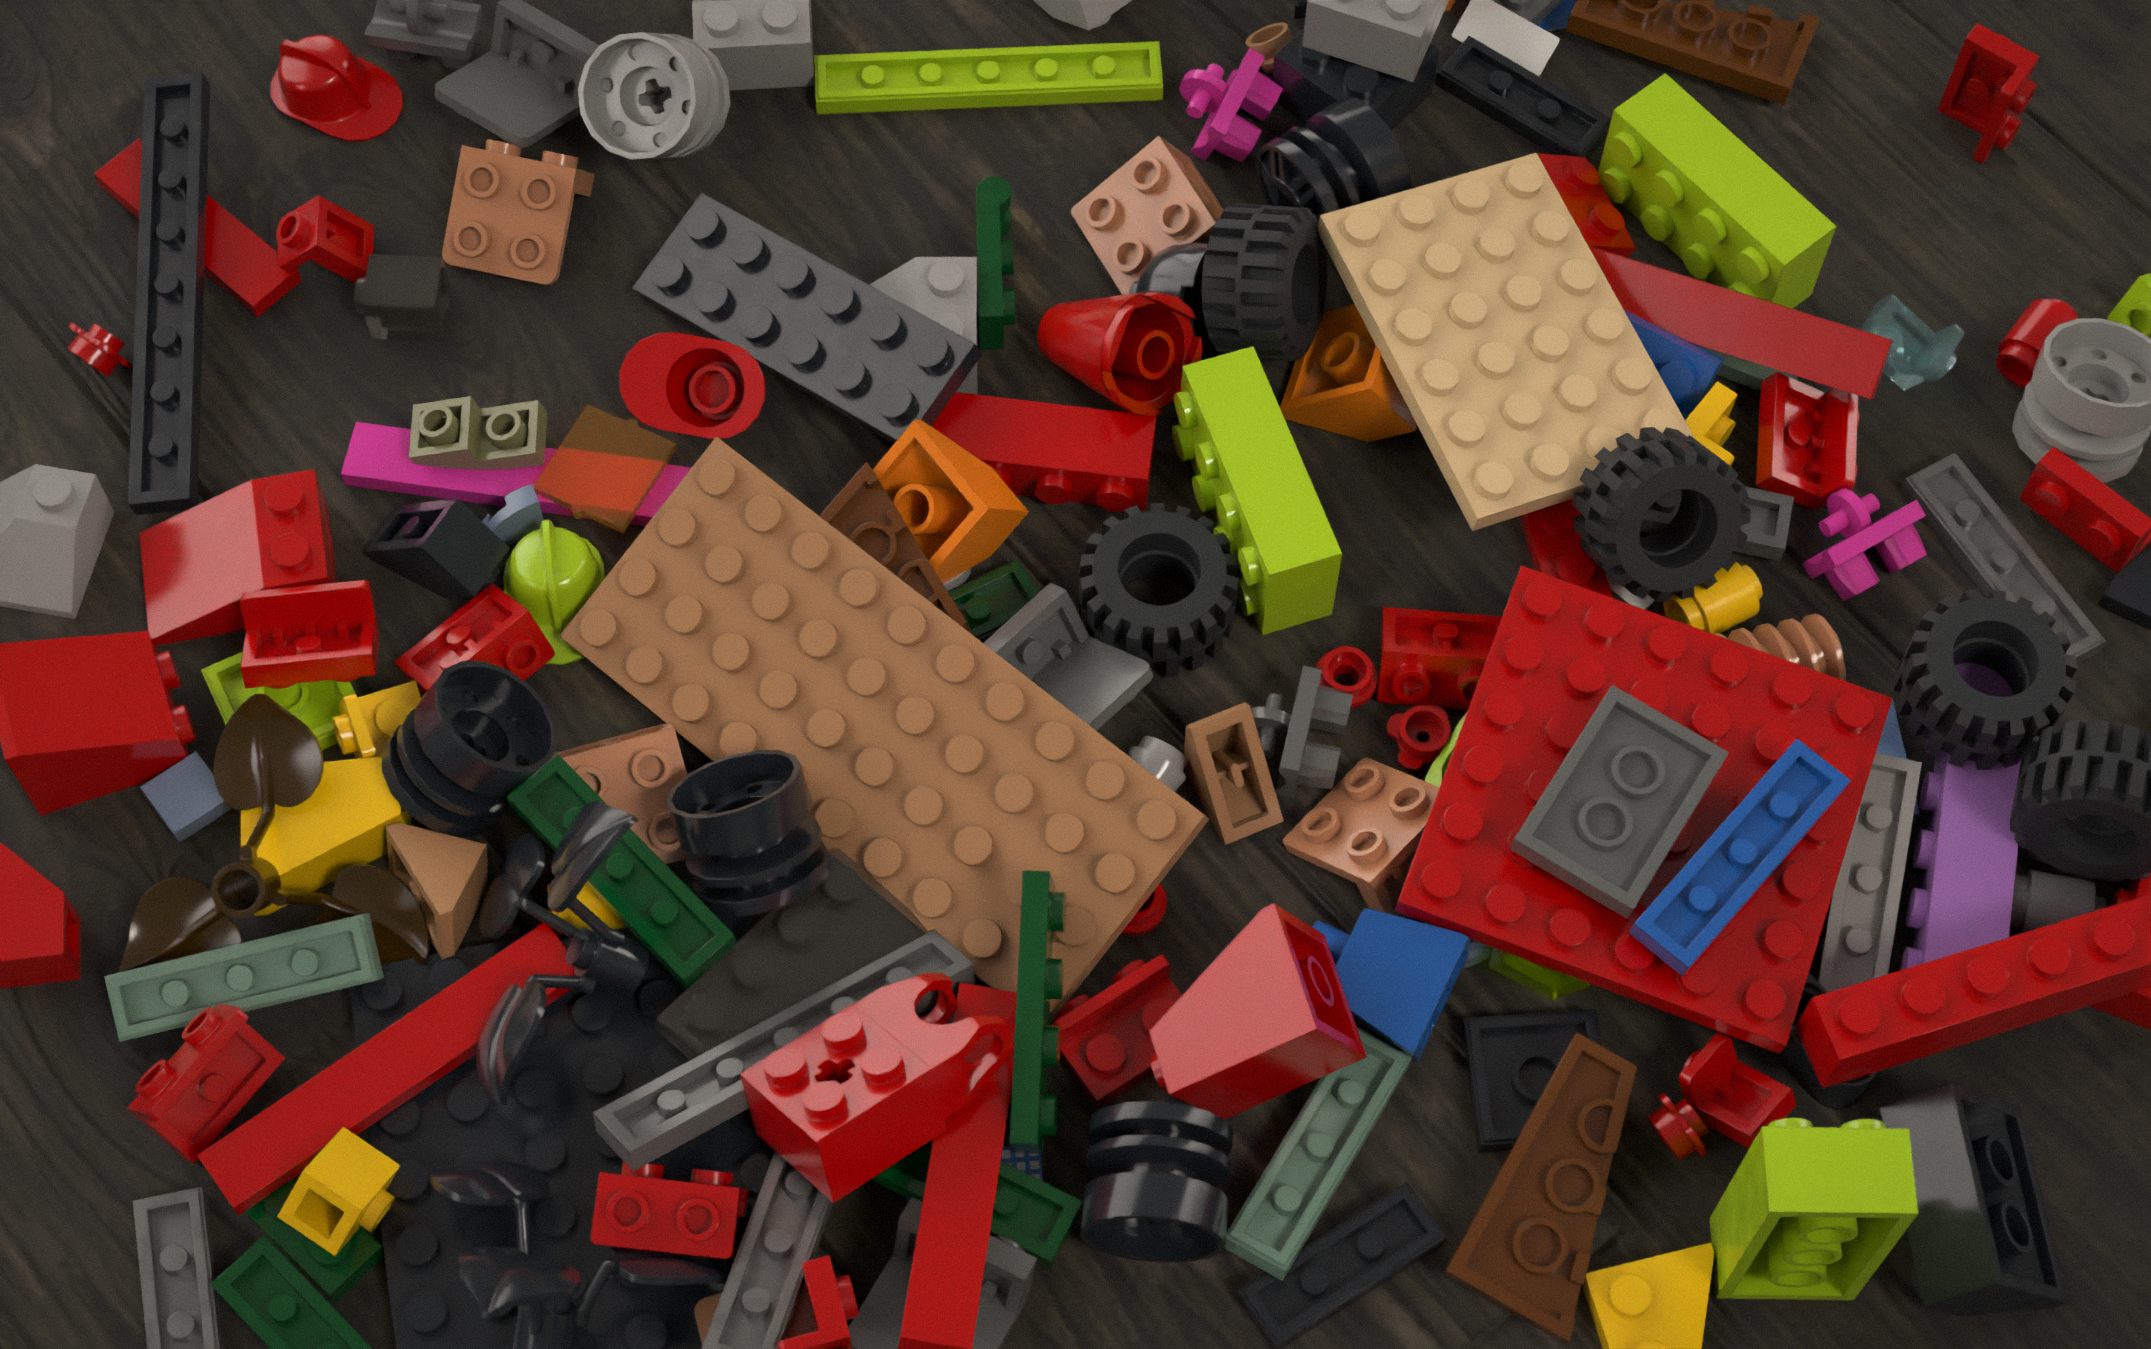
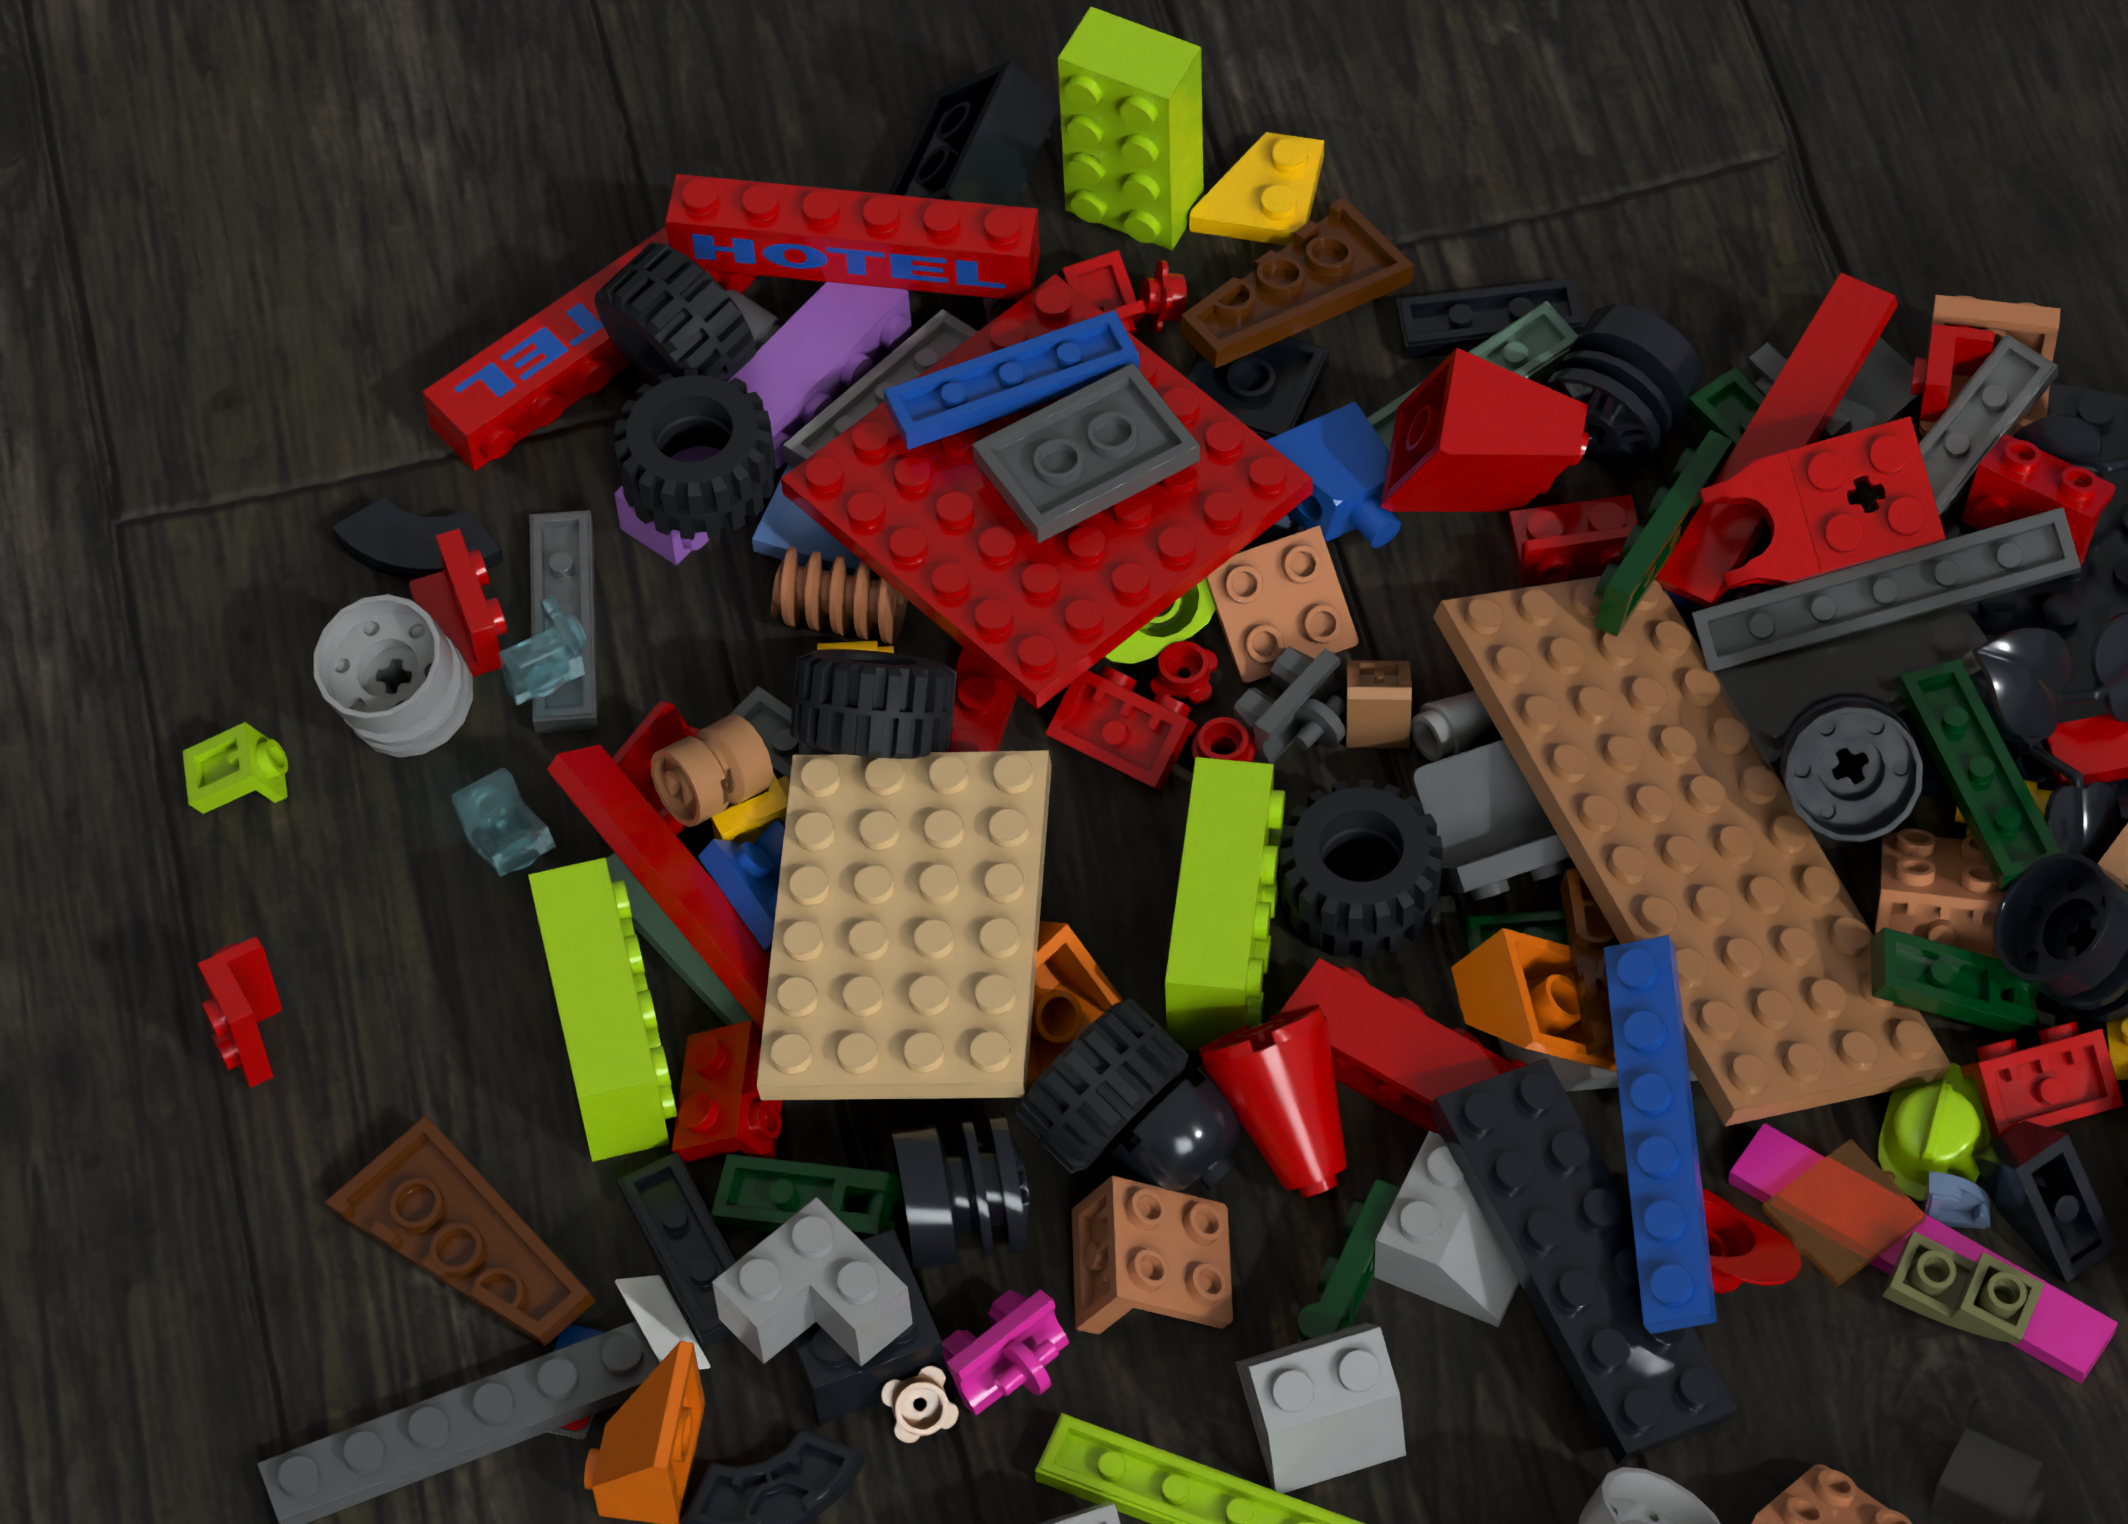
camera: 150 degrees left, 5 degrees down
dark pink hips [1802,488,1927,601] -> none
red brick [1996,299,2078,388] -> none
none -> clear light blue bracket [499,596,588,705]
none -> medium nougat wheel [651,714,773,827]
none -> dark green plate [711,1154,904,1241]
none -> light grey slope [1235,1323,1406,1494]
none -> blue plate [1604,935,1717,1334]
none -> dark green plate [1871,927,2040,1043]

